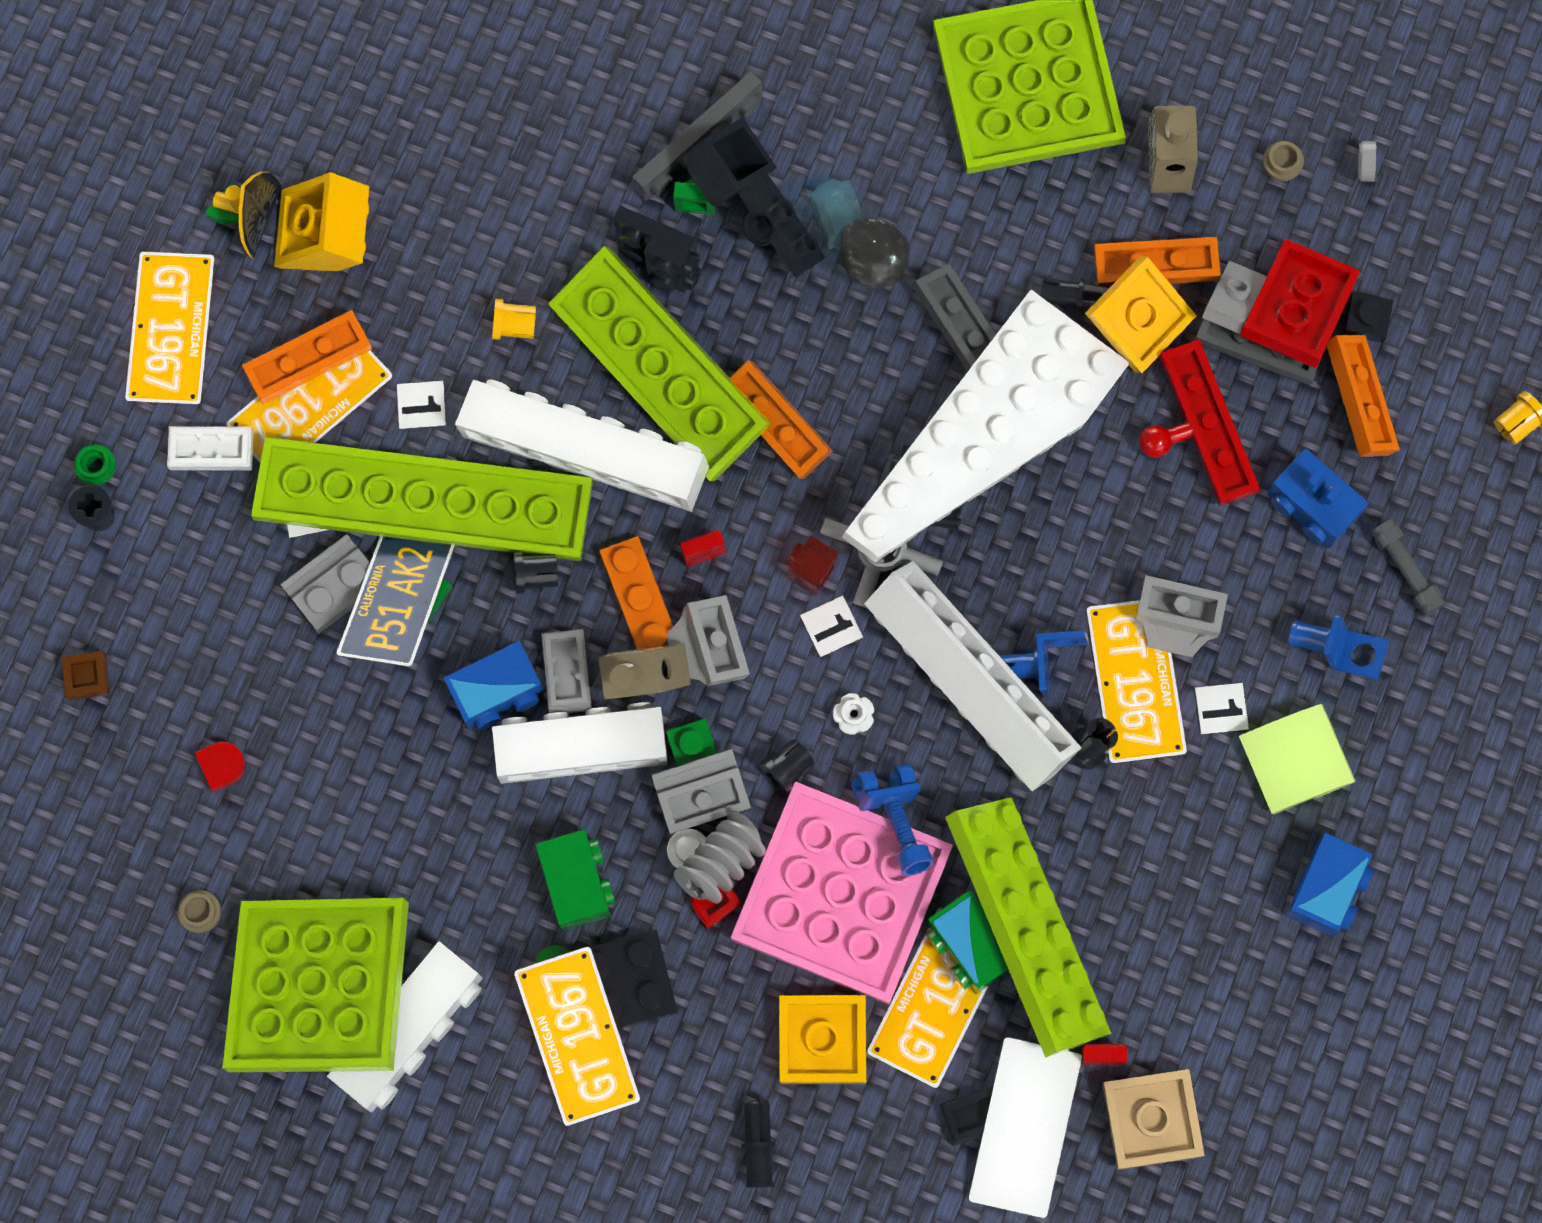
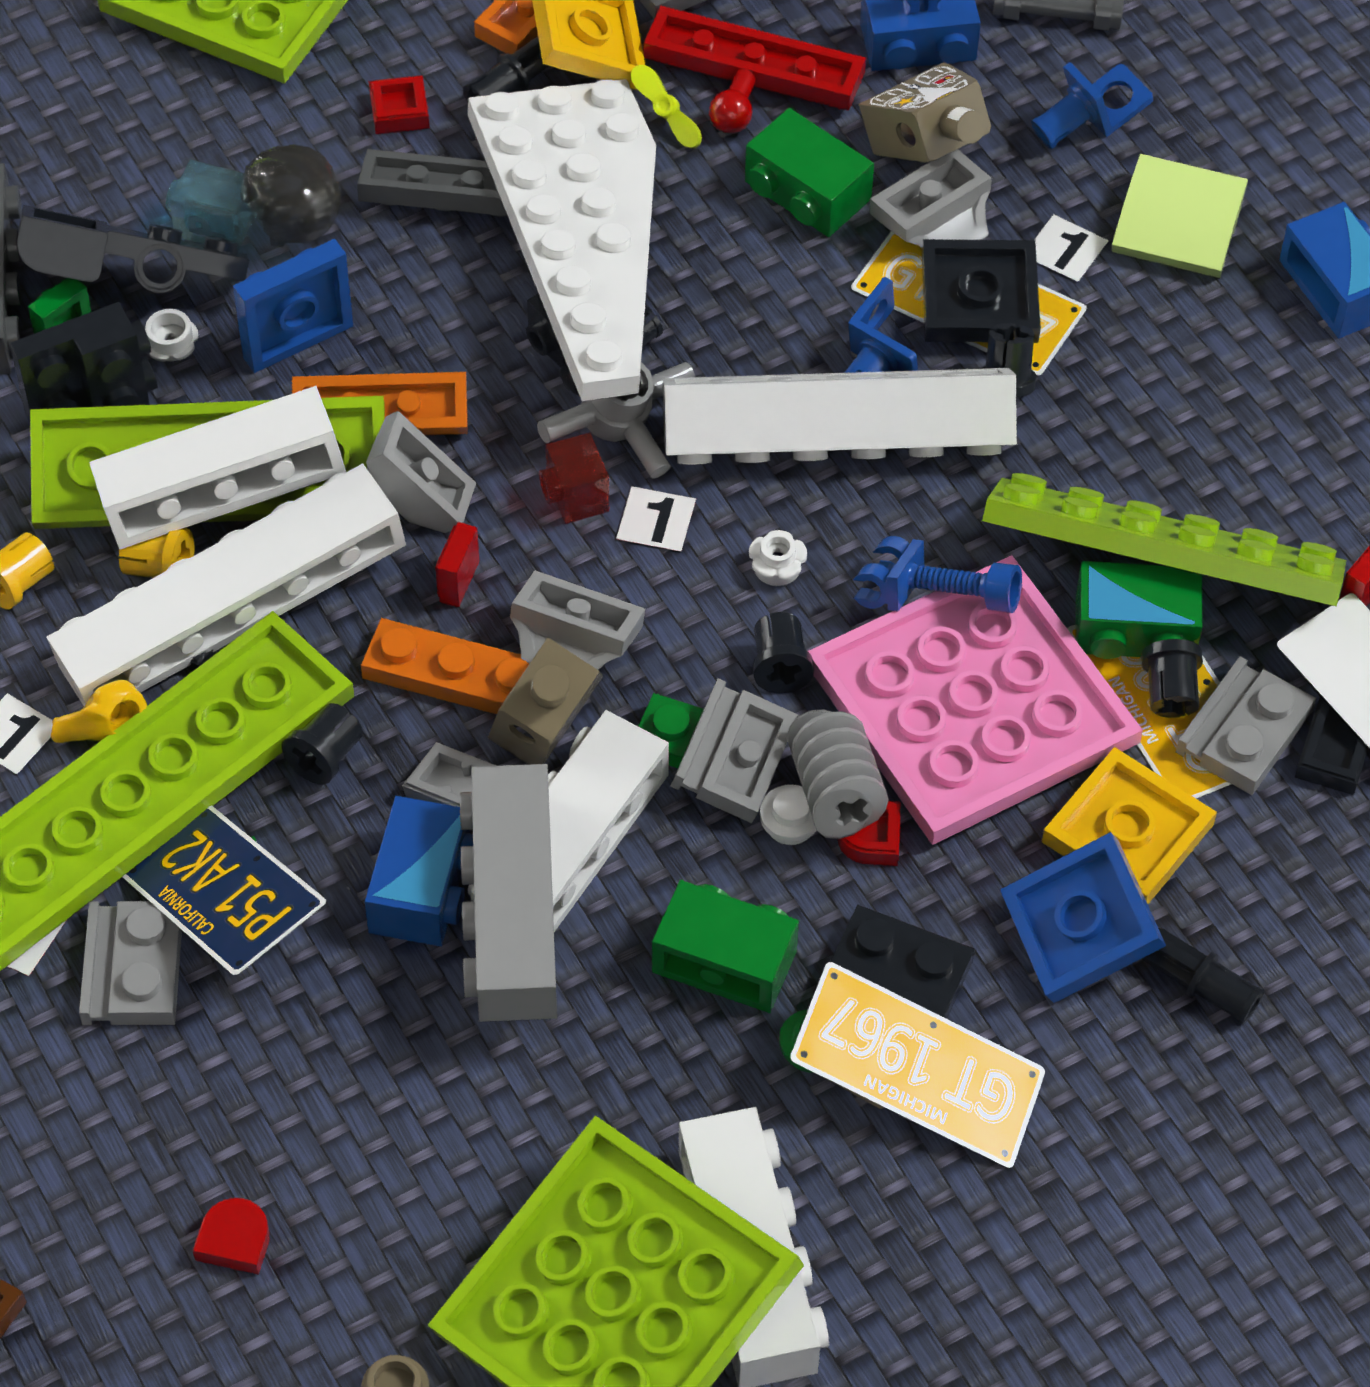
camera: 55 degrees left, 20 degrees down
none -> yellow animal [51,680,147,743]
none -> white brick [89,386,346,550]
none -> yellow bush [119,528,195,578]
none -> white plate [145,309,199,362]
none -> blue plate [233,238,354,373]
none -> light grey slope [366,411,476,533]
none -> red tile [369,75,430,134]
none -> light grey brick [460,764,557,1022]
none -> neon yellow piece [631,65,702,148]
none -> green brick [745,108,874,237]
none -> dark tan torso [859,62,991,162]
none -> black plate [922,239,1041,343]
none -> blue plate [1000,832,1166,1003]
none -> black bush [1141,639,1203,718]
none -> light grey plate [1176,656,1316,795]

